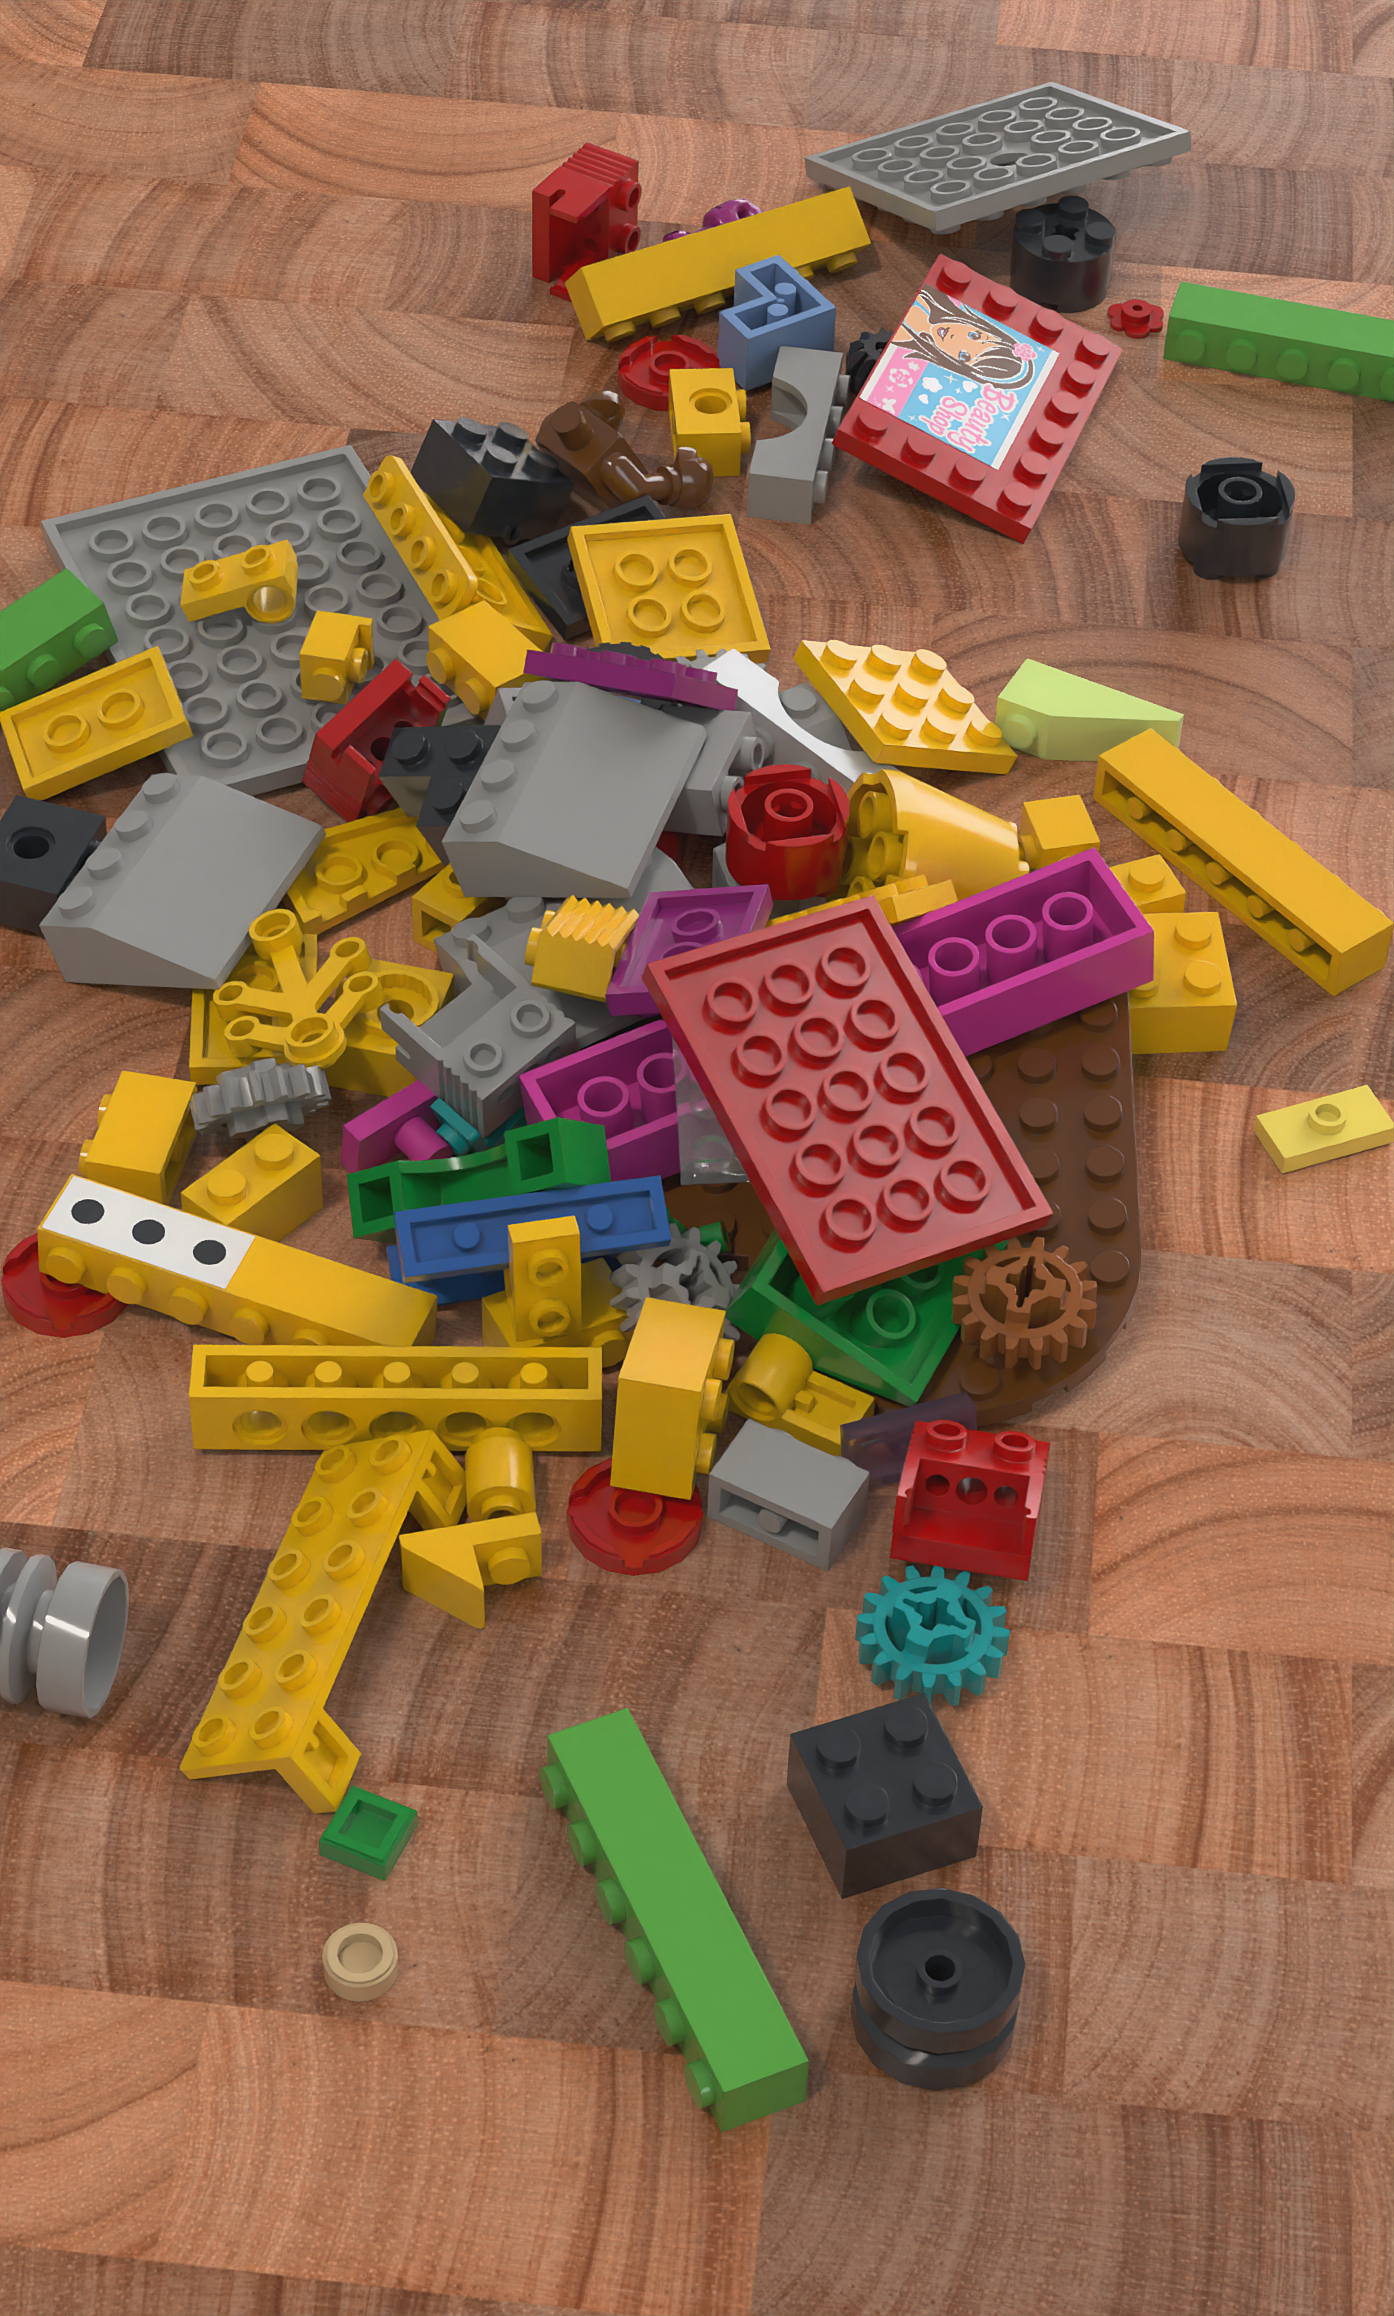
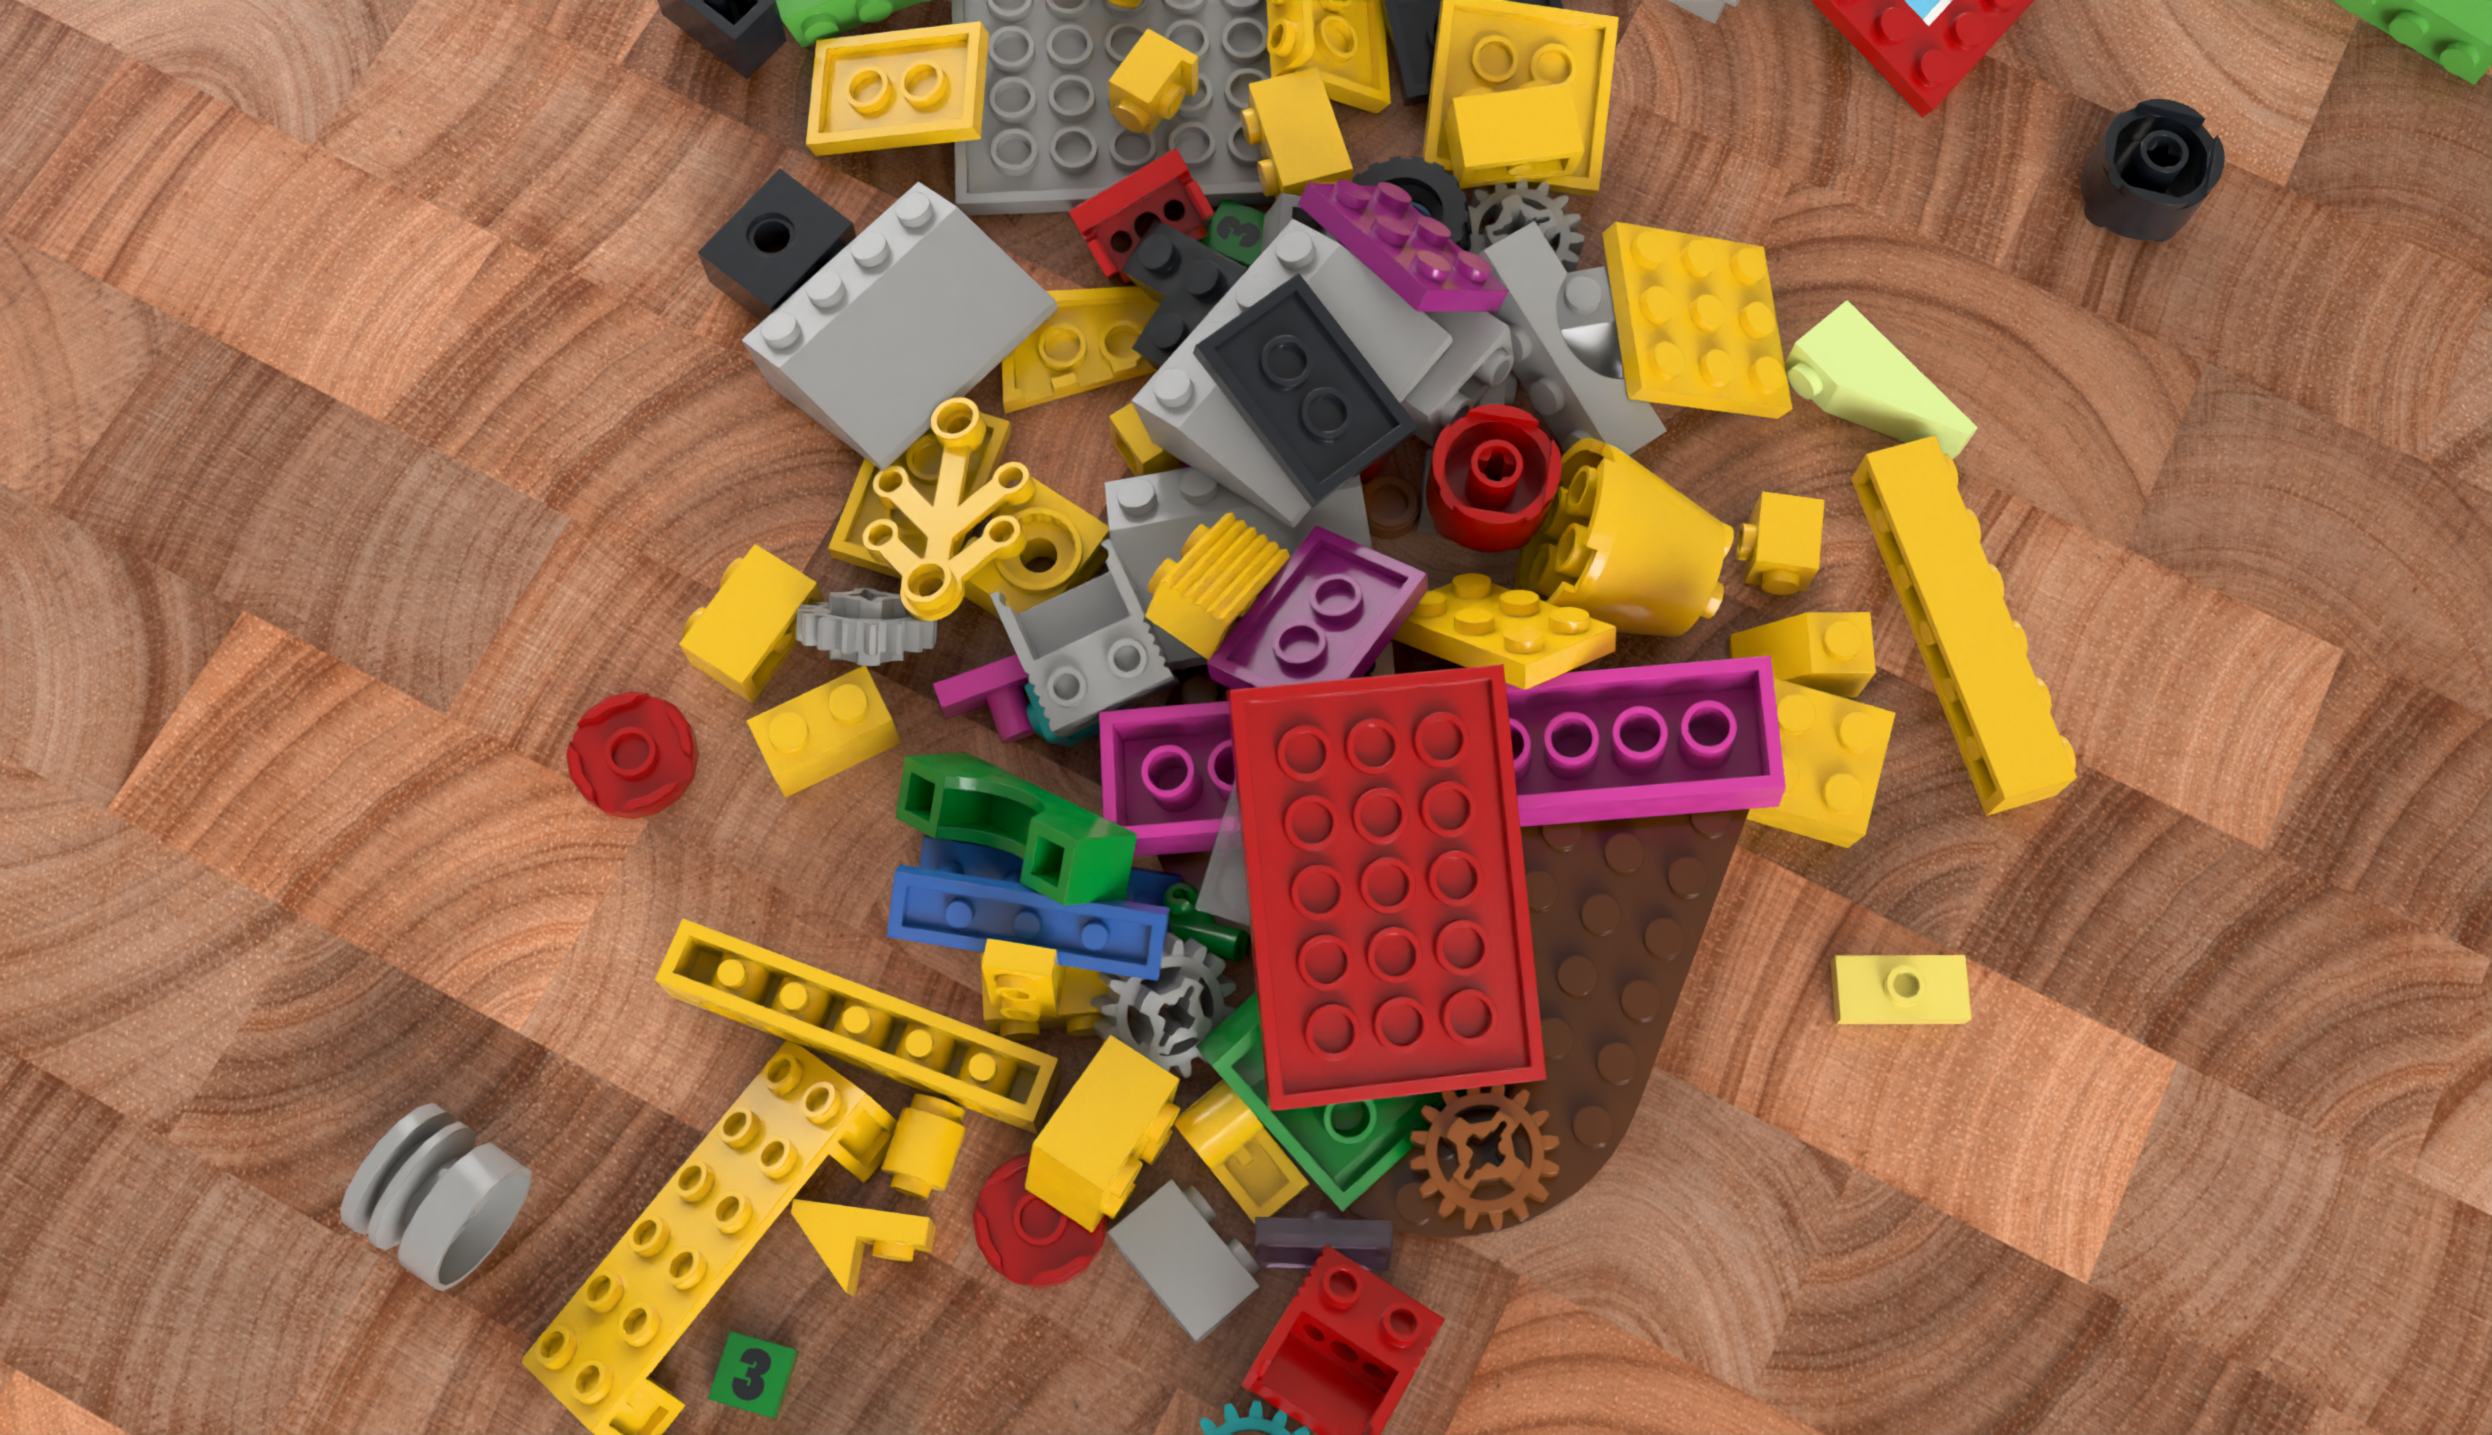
camera: 20 degrees right, 25 degrees up
yellow brick [37,1174,438,1346] -> none
none -> green tile [708,1331,799,1419]
none -> black plate [1193,273,1418,508]
none -> yellow brick [1444,80,1584,189]

